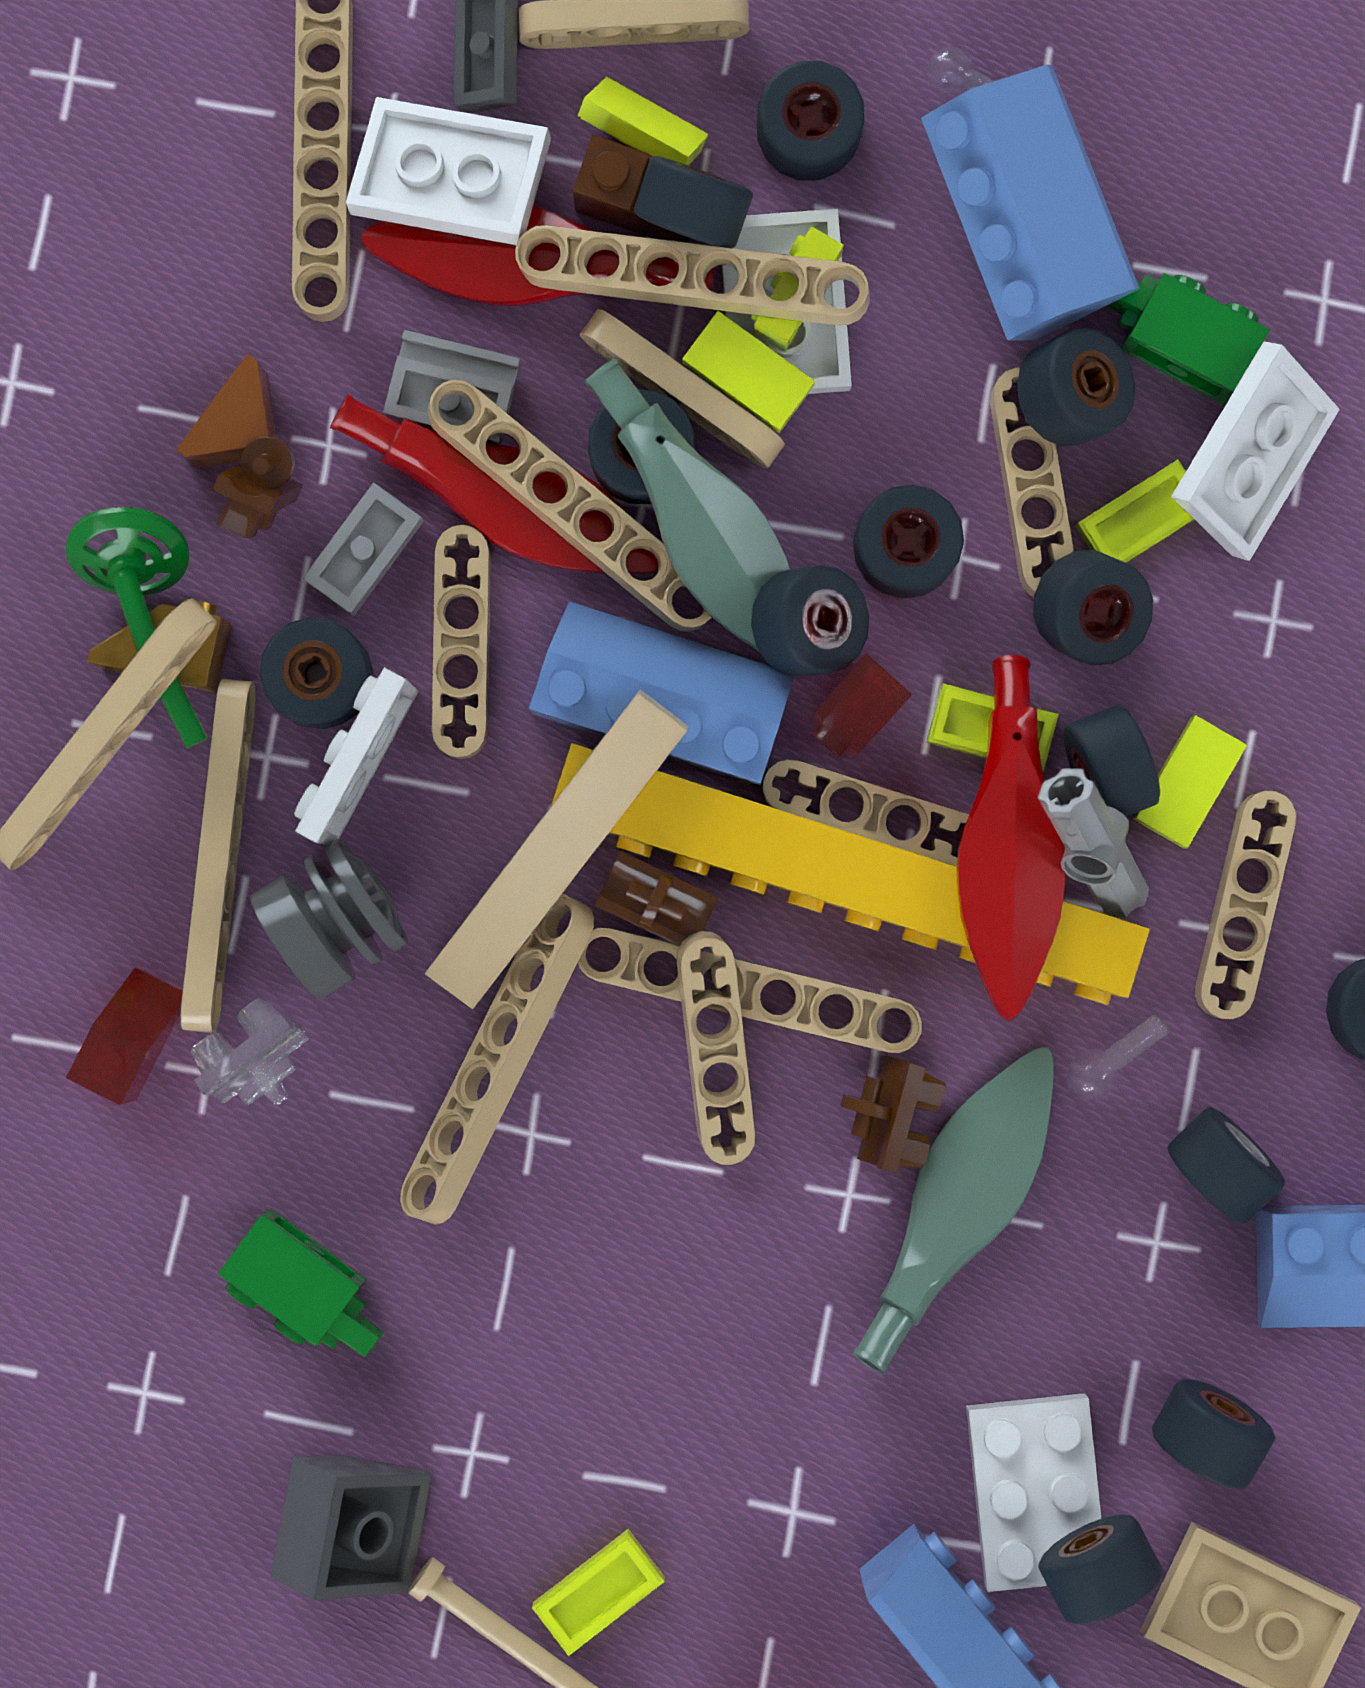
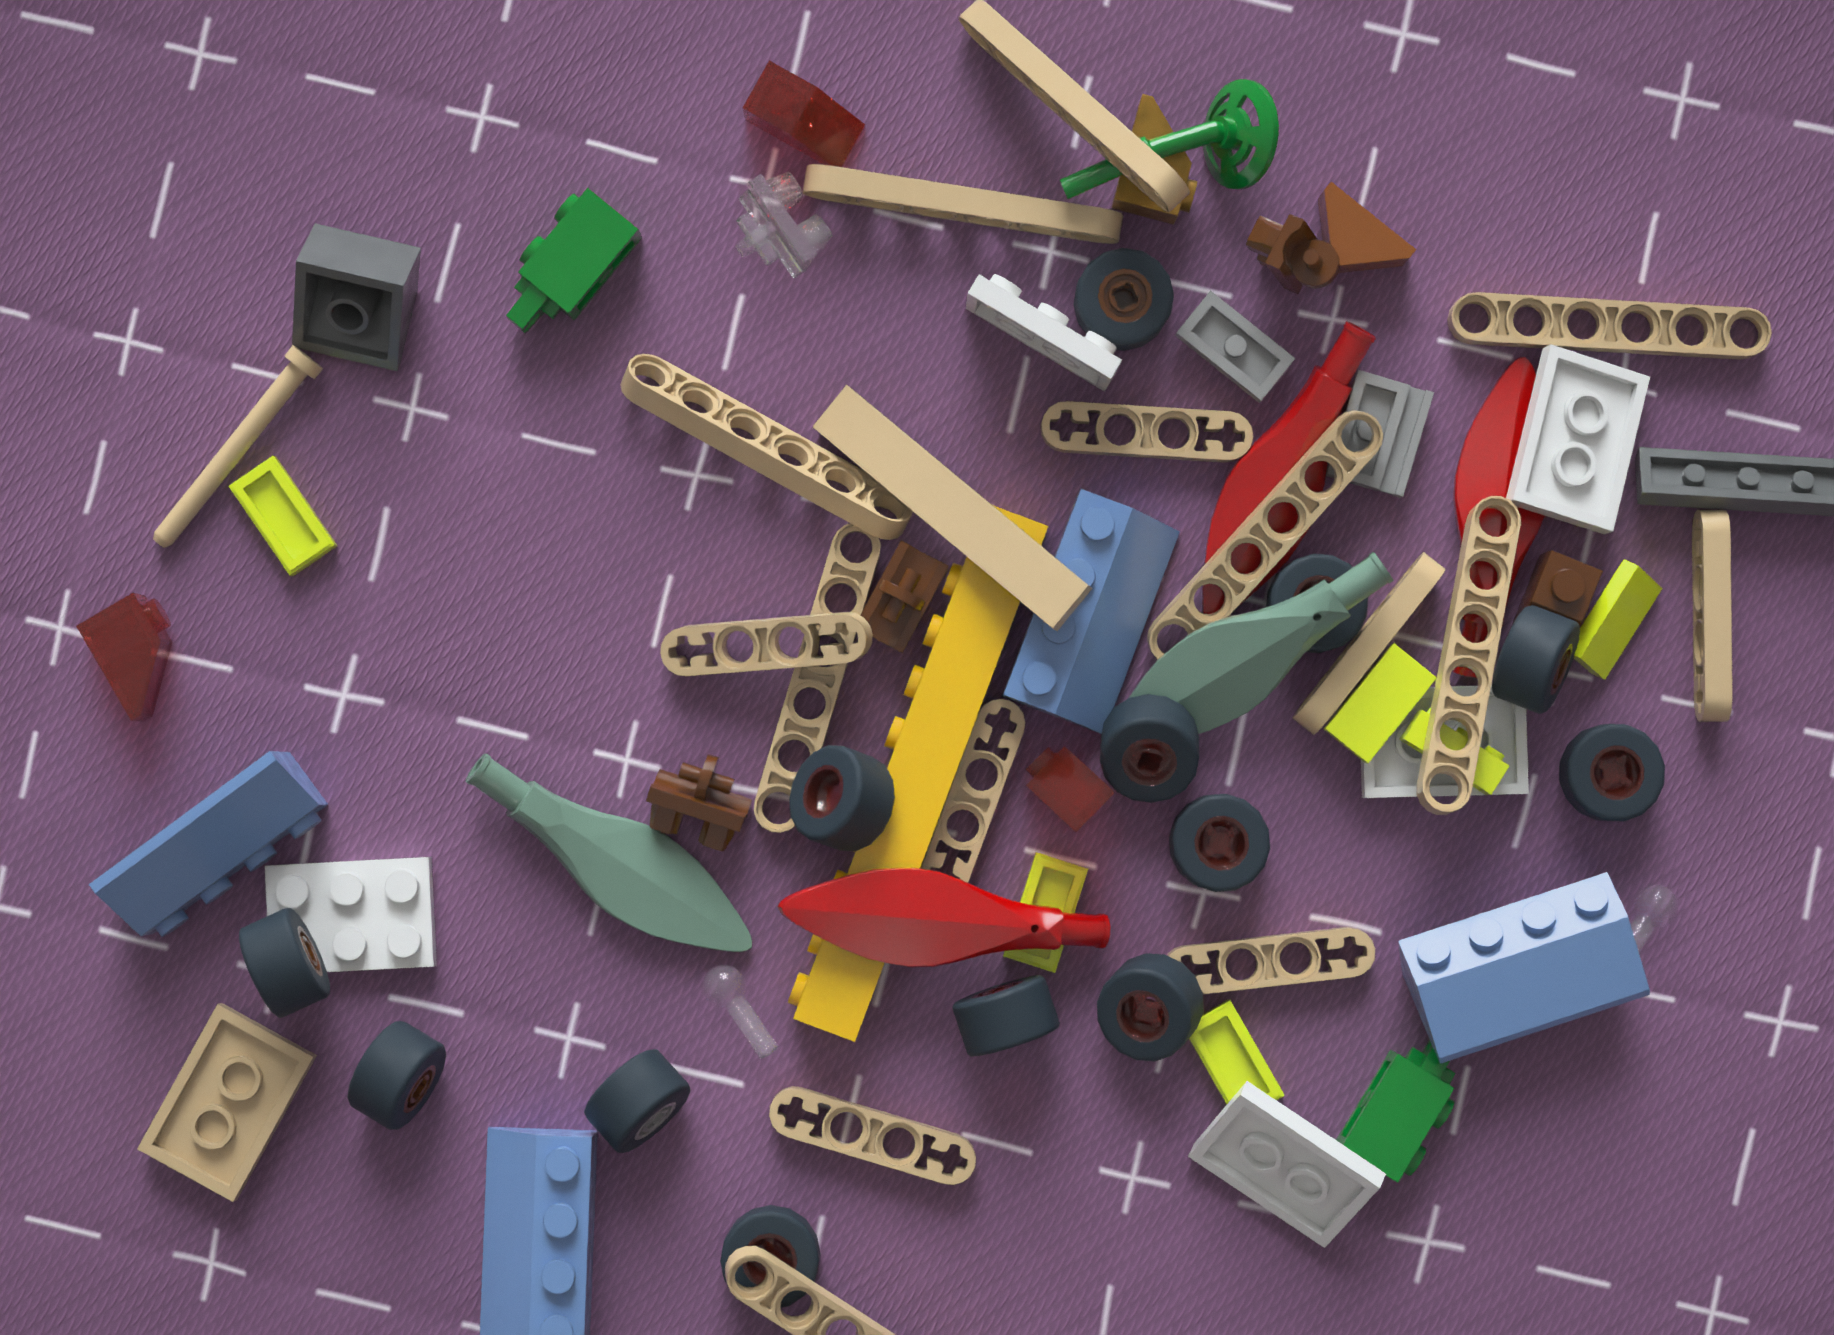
camera: 90 degrees right, 0 degrees up
dark grey wheel [250,838,409,1001] -> none
black wheel [1017,328,1135,446] -> none
light grey piece [1039,769,1149,918] -> none
neon yellow tile [1132,715,1247,849] -> none
none -> black wheel [789,745,895,851]

